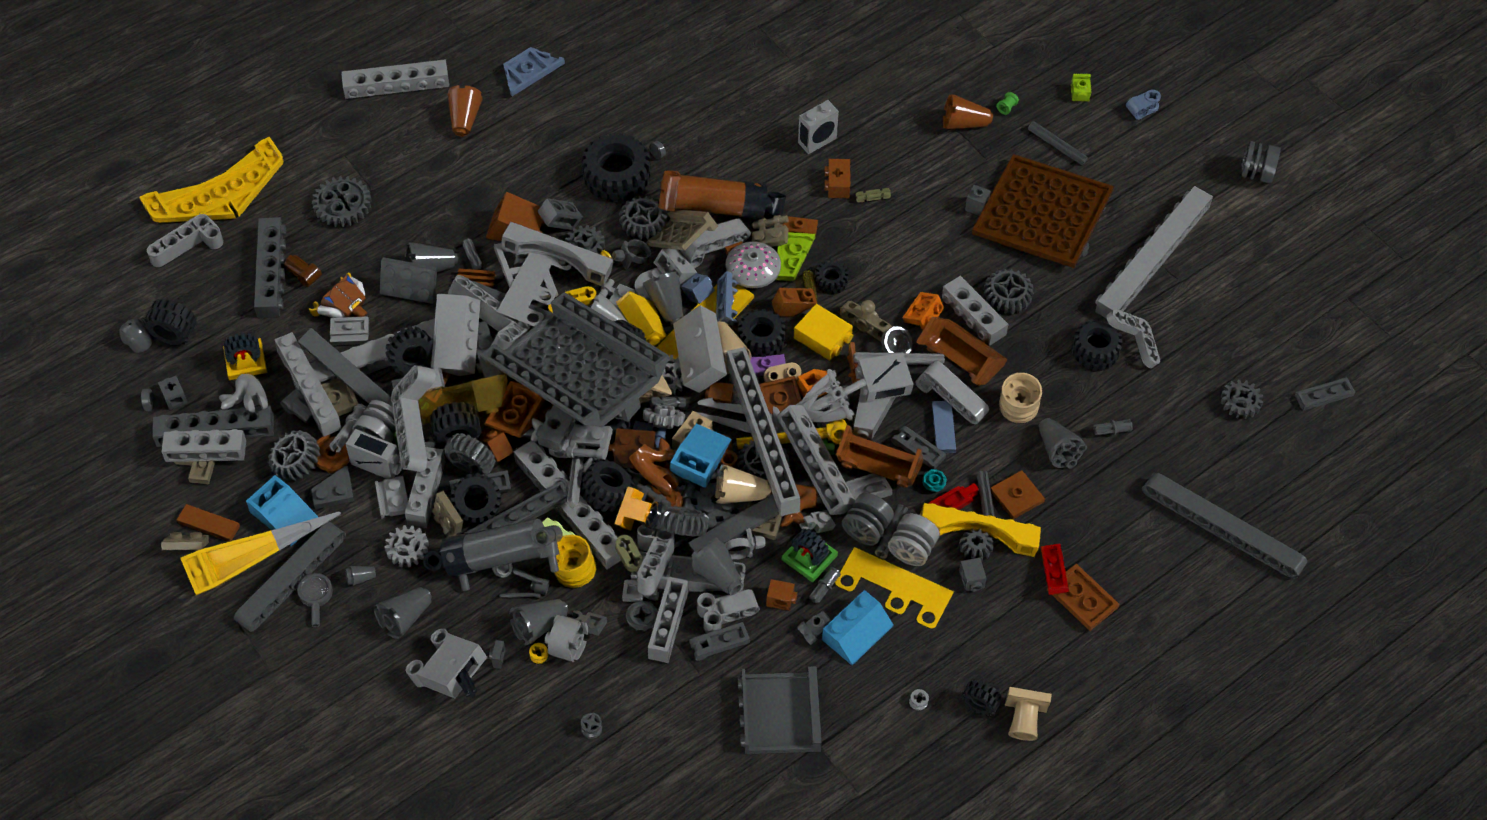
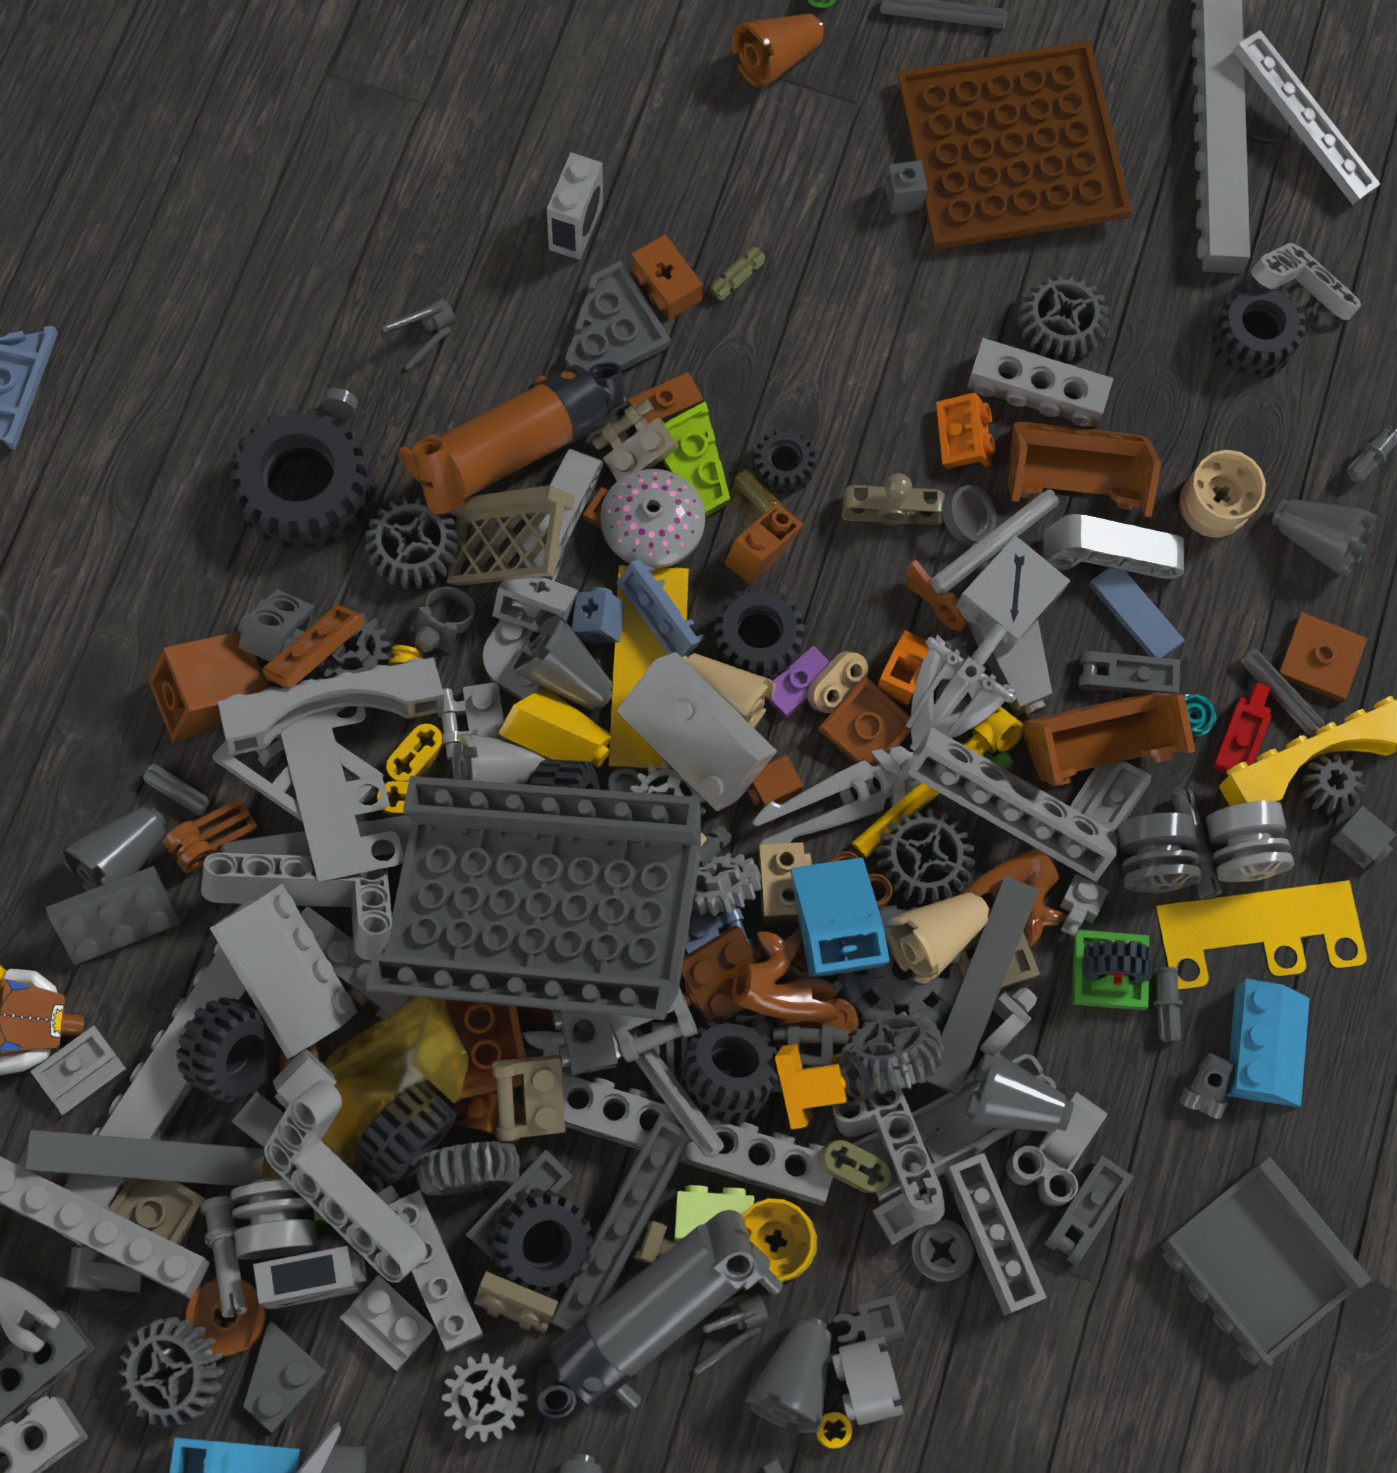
camera: 40 degrees left, 15 degrees up
light grey brick [727,347,800,516] -> none
dark orange brick [766,579,798,611] -> none
yellow brick [794,303,853,361] -> none
none -> dark orange wheel [162,821,214,873]
none -> dark orange tile [262,604,365,690]
none -> dark grey plant [382,299,456,371]
none -> dark tan plate [492,1054,565,1141]
none -> dark grey plate [565,261,671,372]
none -> light grey plate [1232,30,1380,205]

